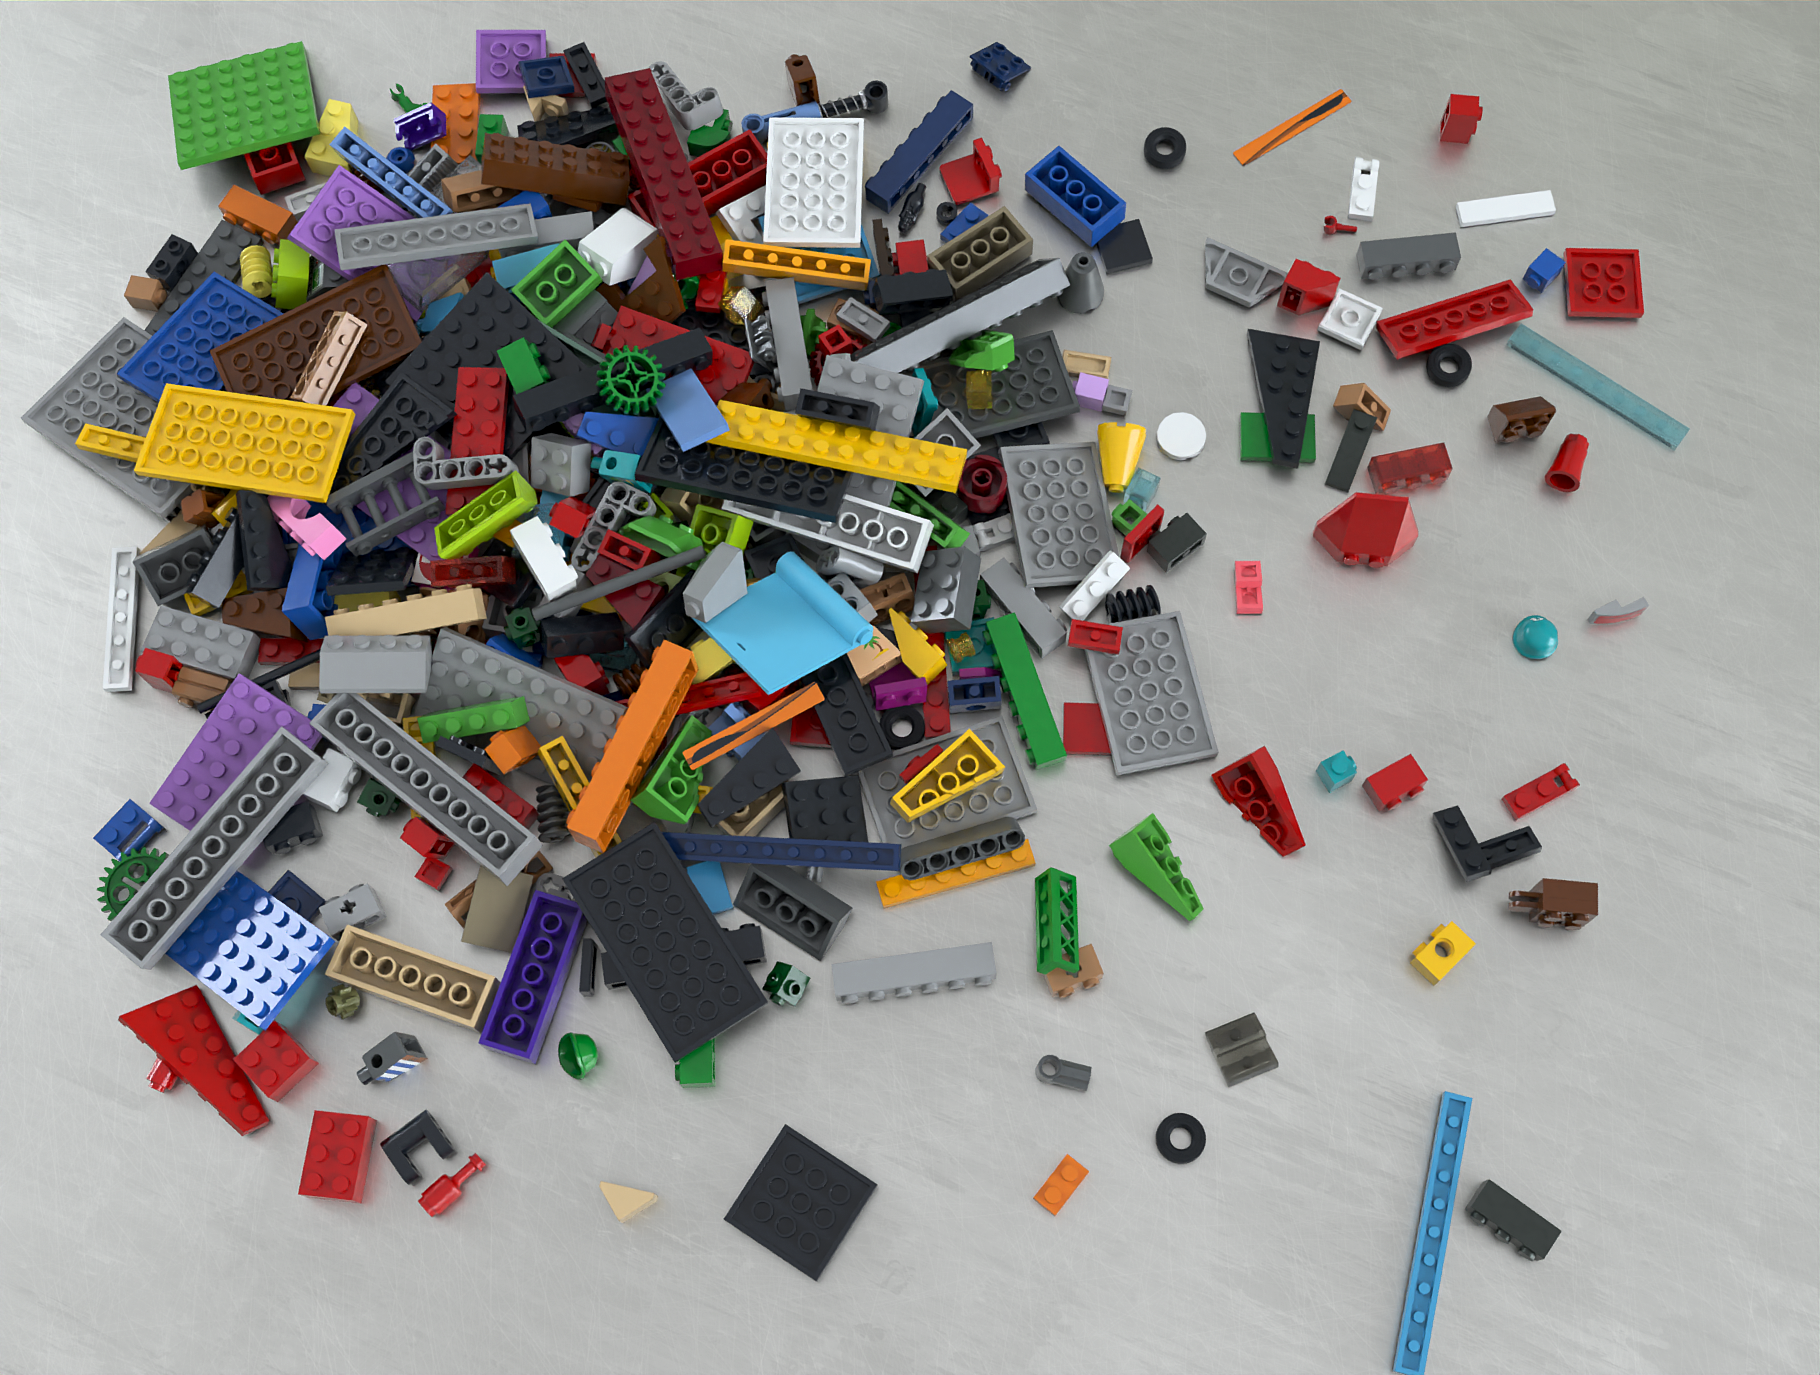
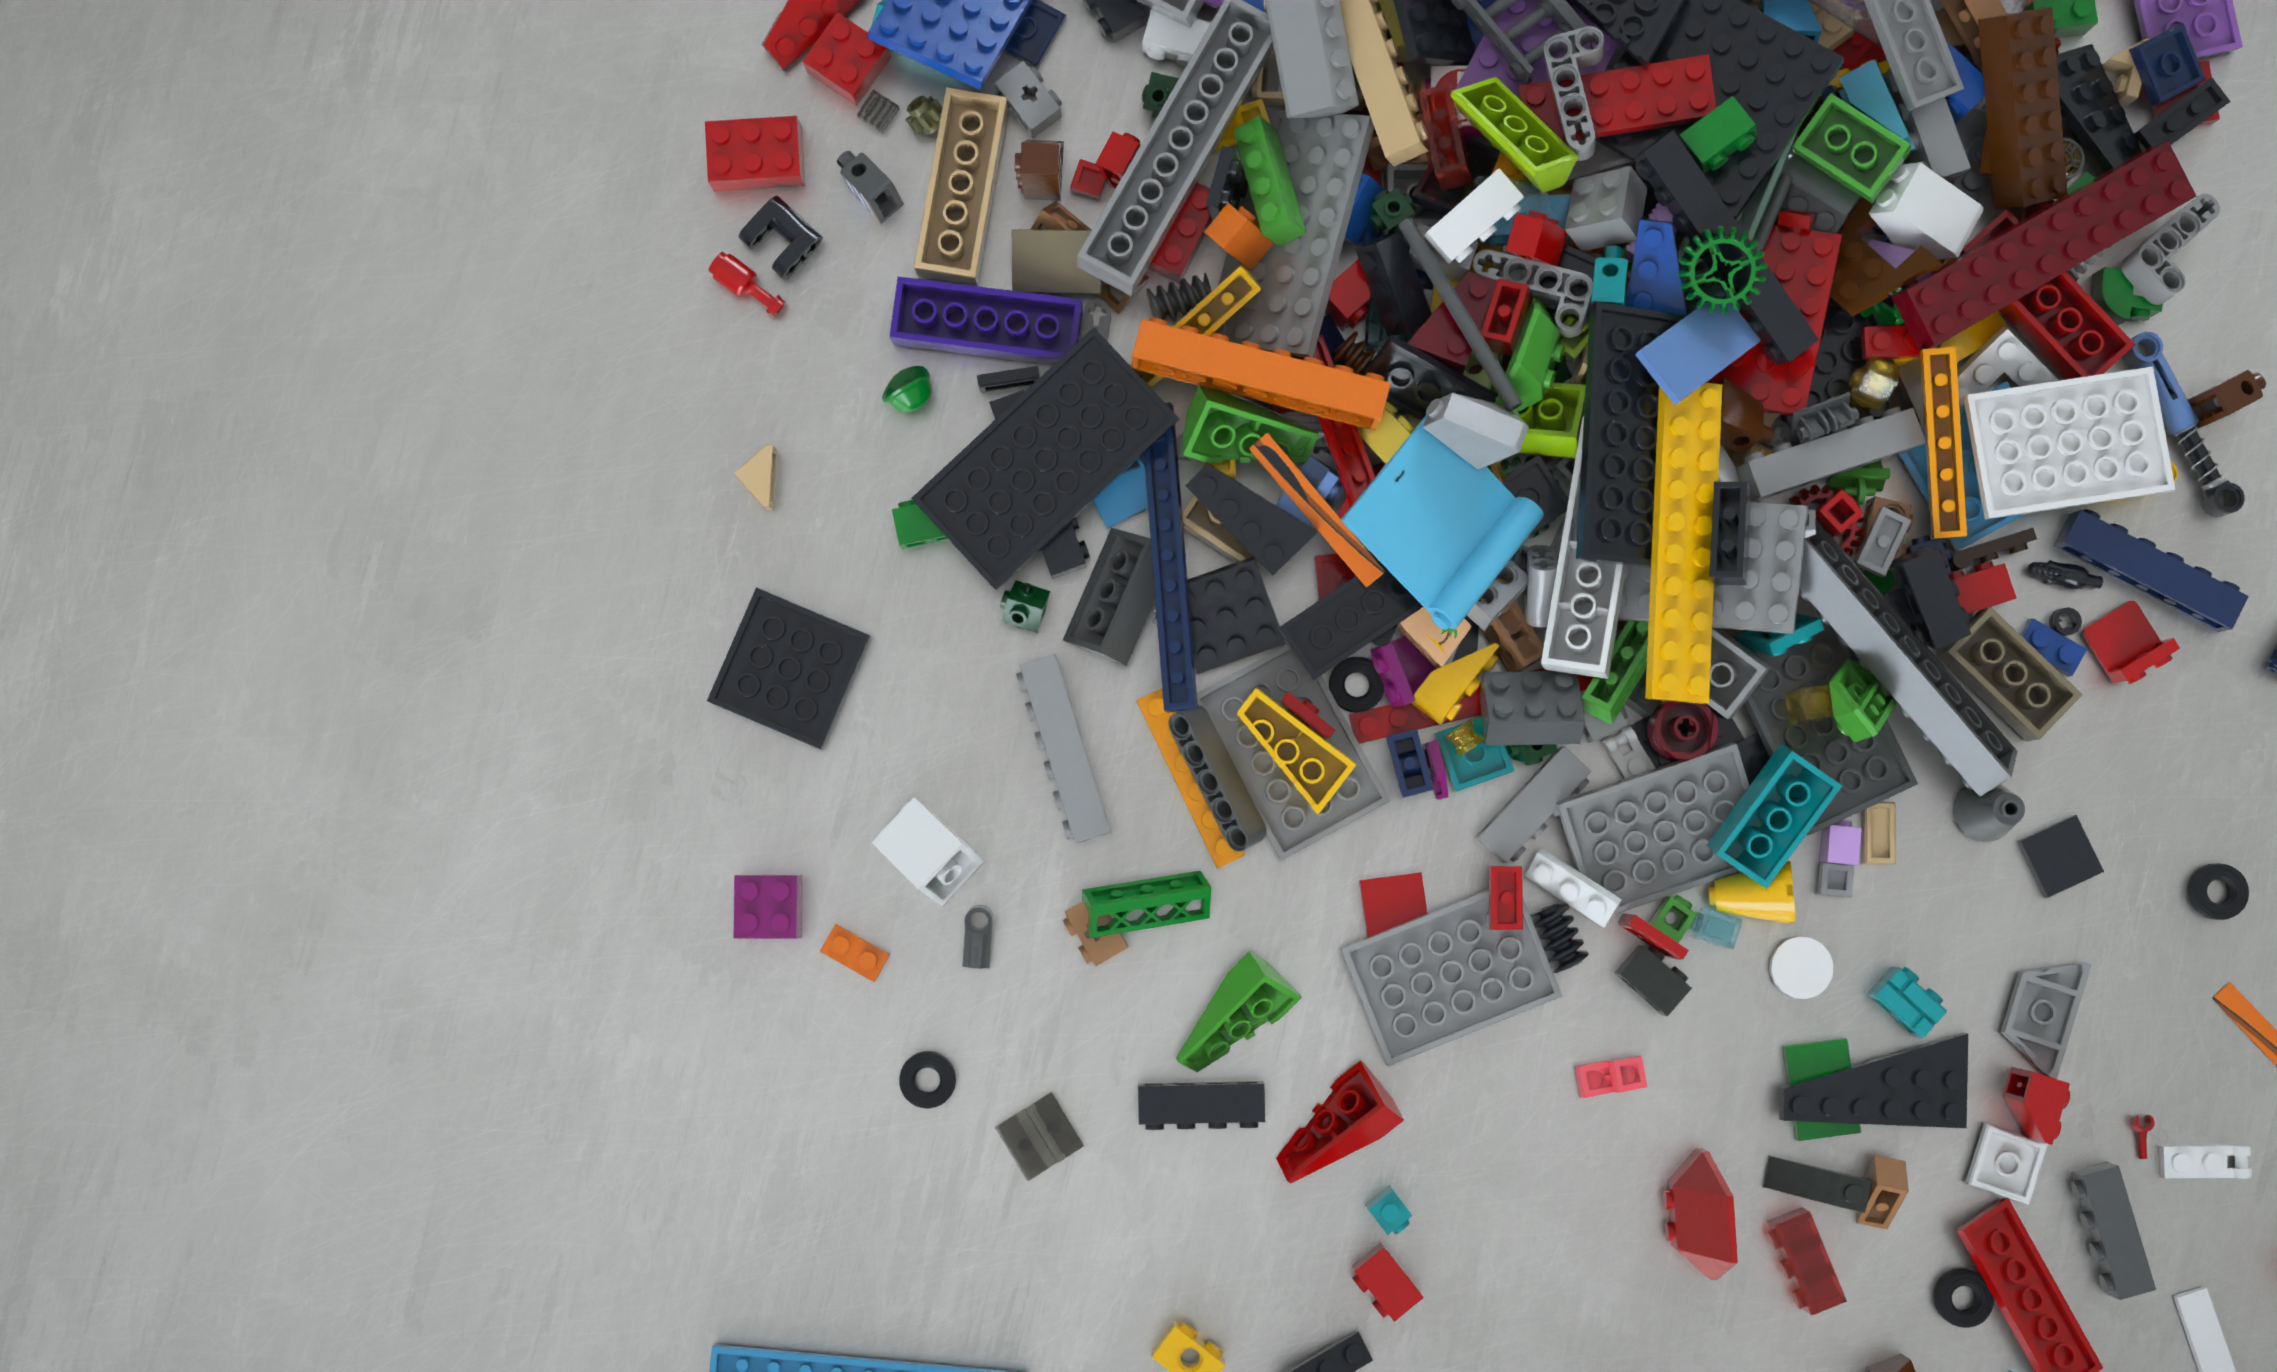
camera: 80 degrees right, 15 degrees up
green brick [982,612,1067,770] -> none
blue brick [1025,146,1126,247] -> none
none -> magenta brick [733,875,802,939]
none -> clear smoke tile [857,89,900,133]
none -> white slope [871,797,984,906]
none -> reddish brown wedge [1014,139,1064,201]
none -> black brick [1138,1081,1265,1130]
none -> teal slope [1706,743,1843,889]
none -> teal brick [1868,966,1947,1038]

